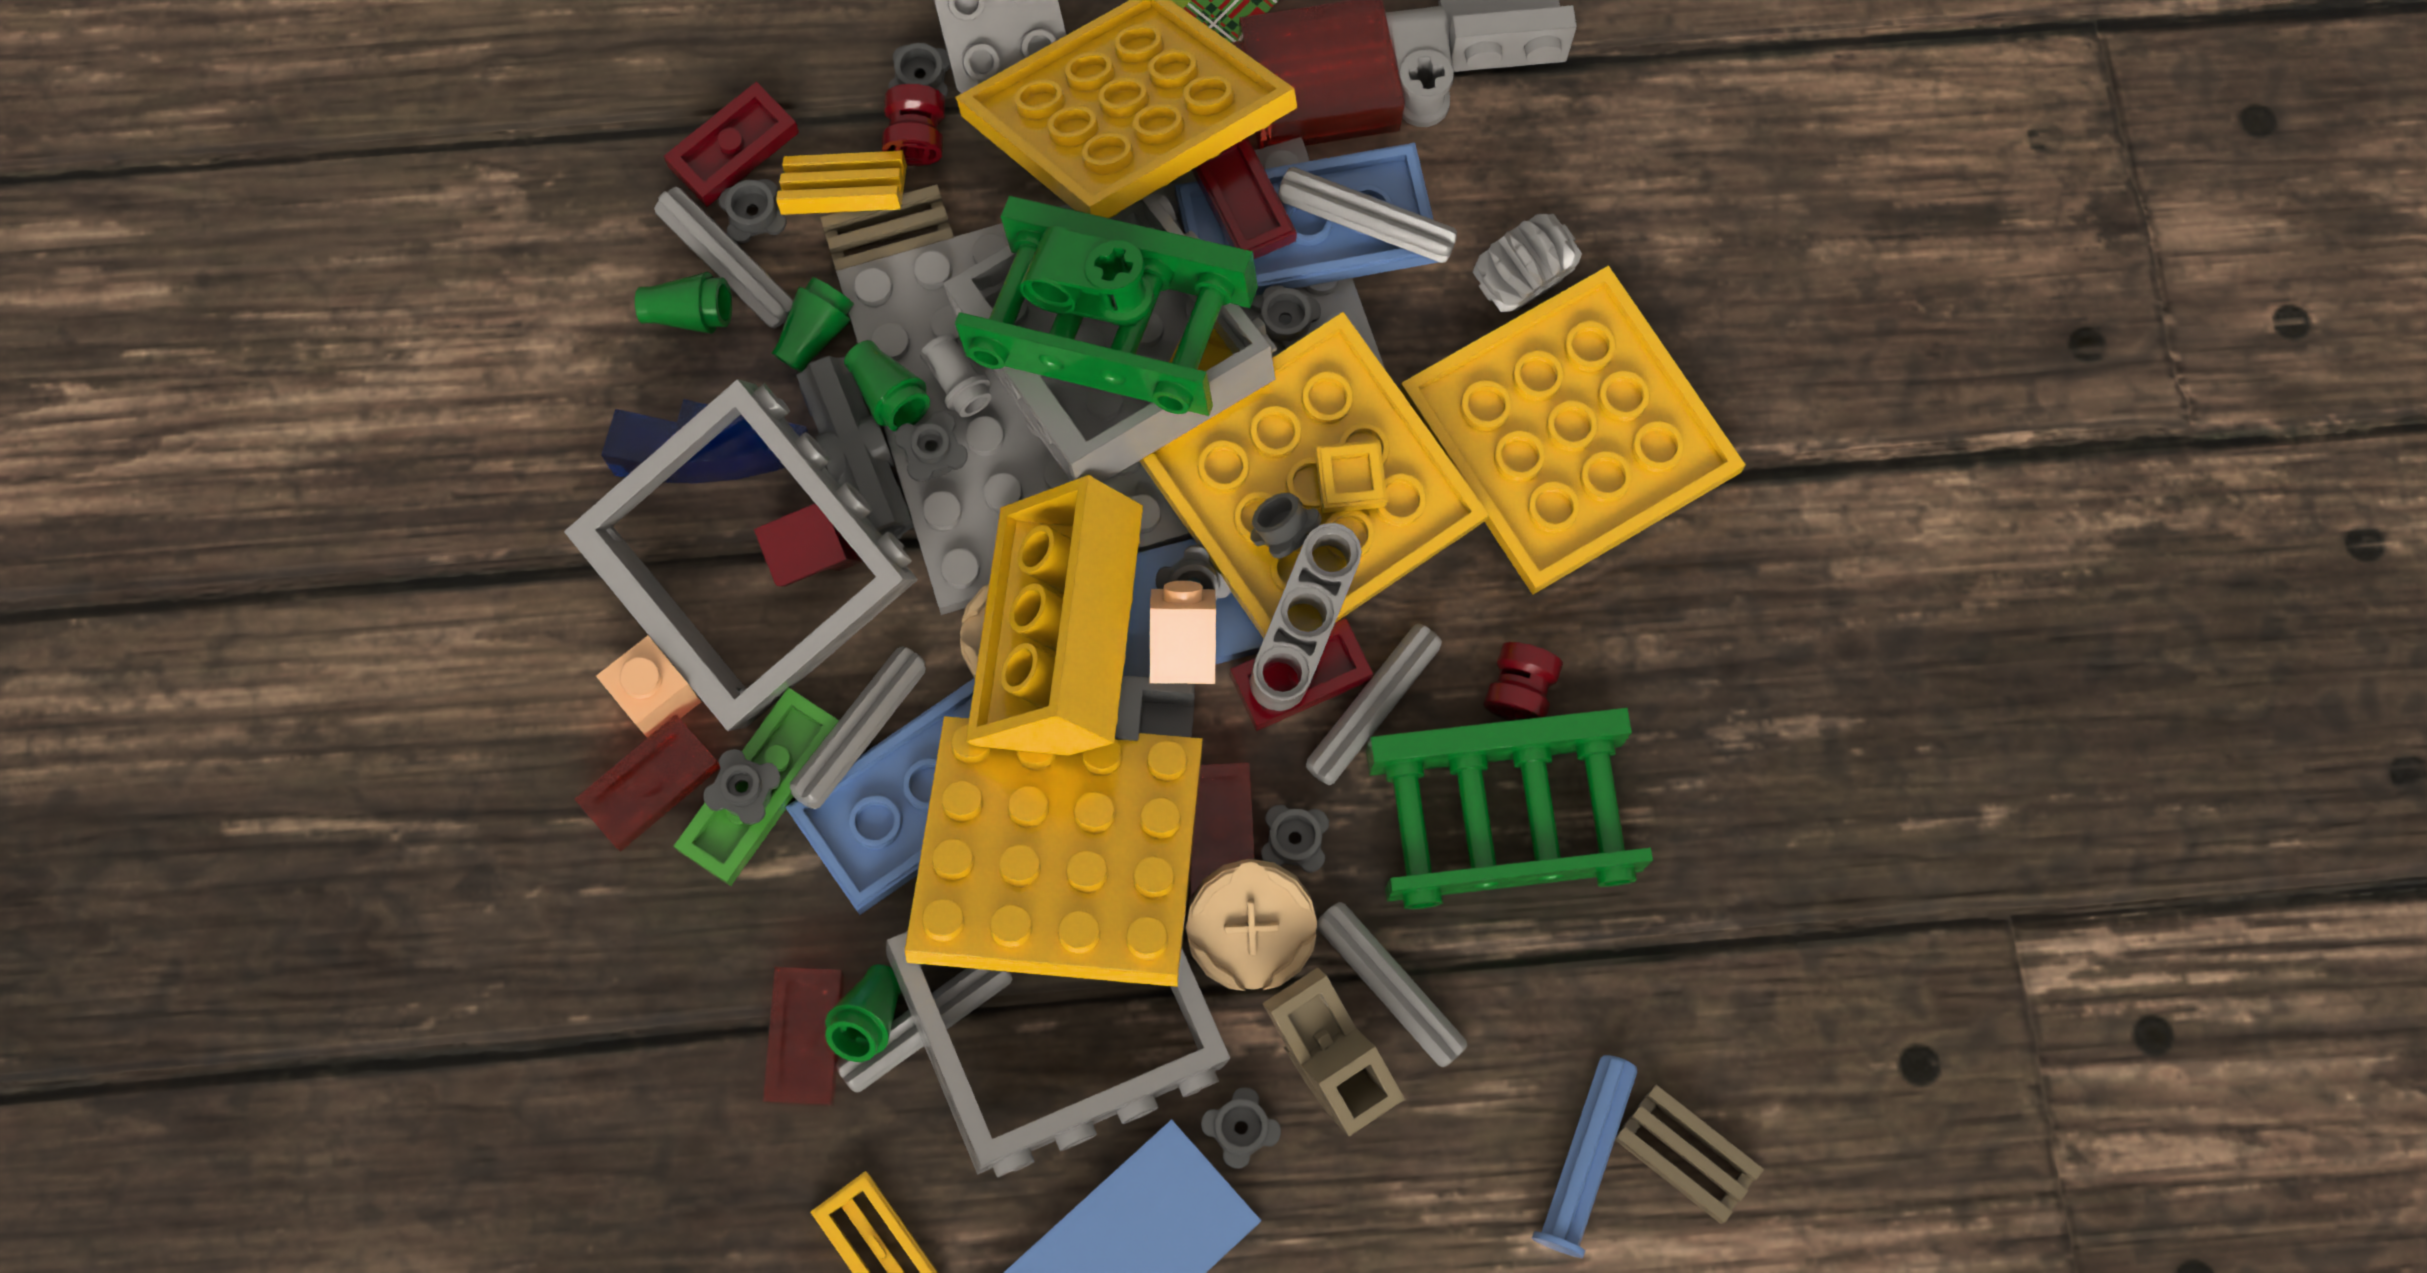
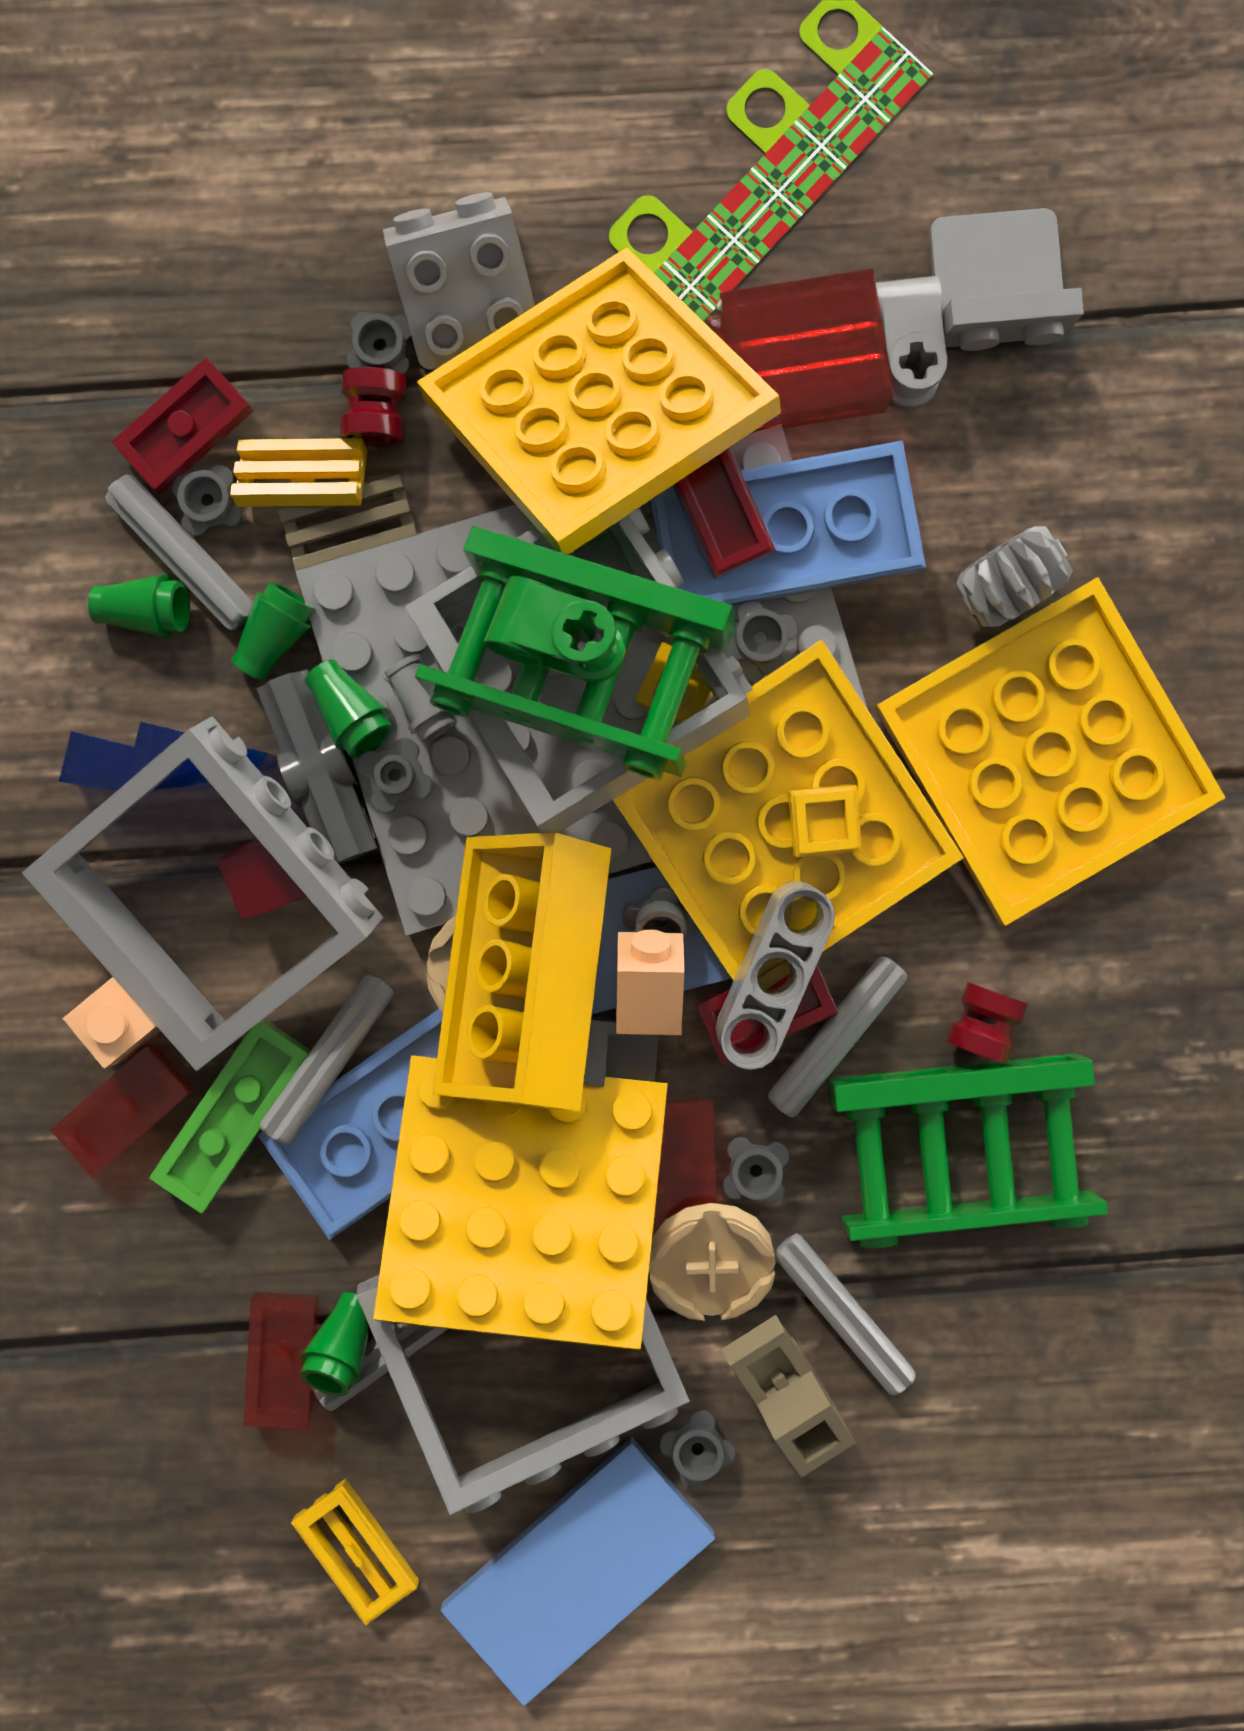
camera: 10 degrees right, 15 degrees up
dark grey plate [703,749,781,825] -> none
dark grey plate [1250,493,1322,558] -> none
light grey axle [1278,167,1457,263] -> none
medium blue axle [1532,1055,1637,1258] -> none
dark tan tile [1615,1084,1764,1224] -> none

